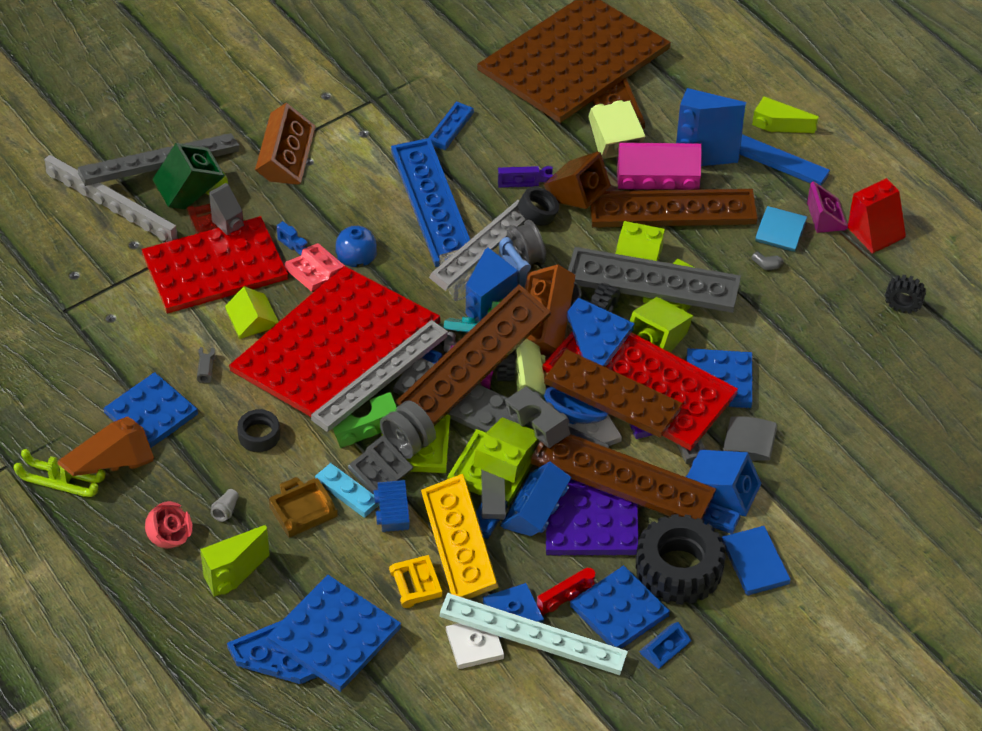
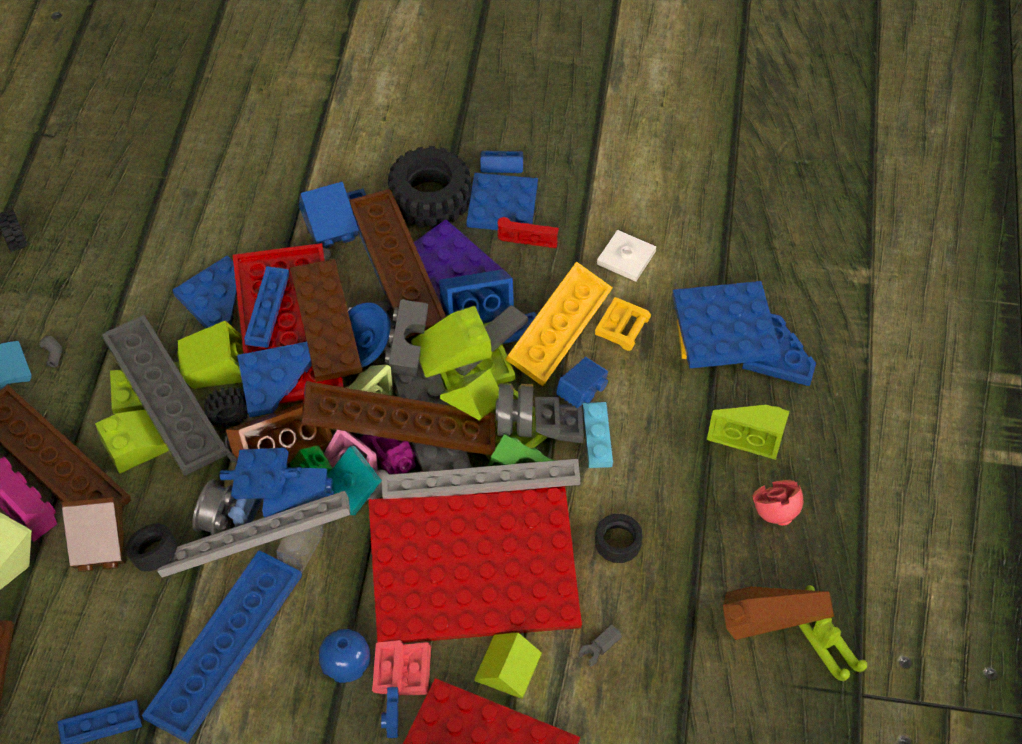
camera: 135 degrees left, 5 degrees up
blue plate [104,372,198,448] -> none
light grey cone [211,489,239,522] -> none
pearl gold piece [269,477,338,538] -> none
light aqua plate [439,593,628,675] -> none
blue plate [483,583,544,638] -> none
dark purple plate [498,166,553,188] -> none
blue tile [722,526,791,596] -> none
dark grey slope [723,416,778,461] -> none
none -> blue plate [220,448,302,499]
none -> blue plate [244,266,289,348]
none -> lime slope [439,369,499,421]

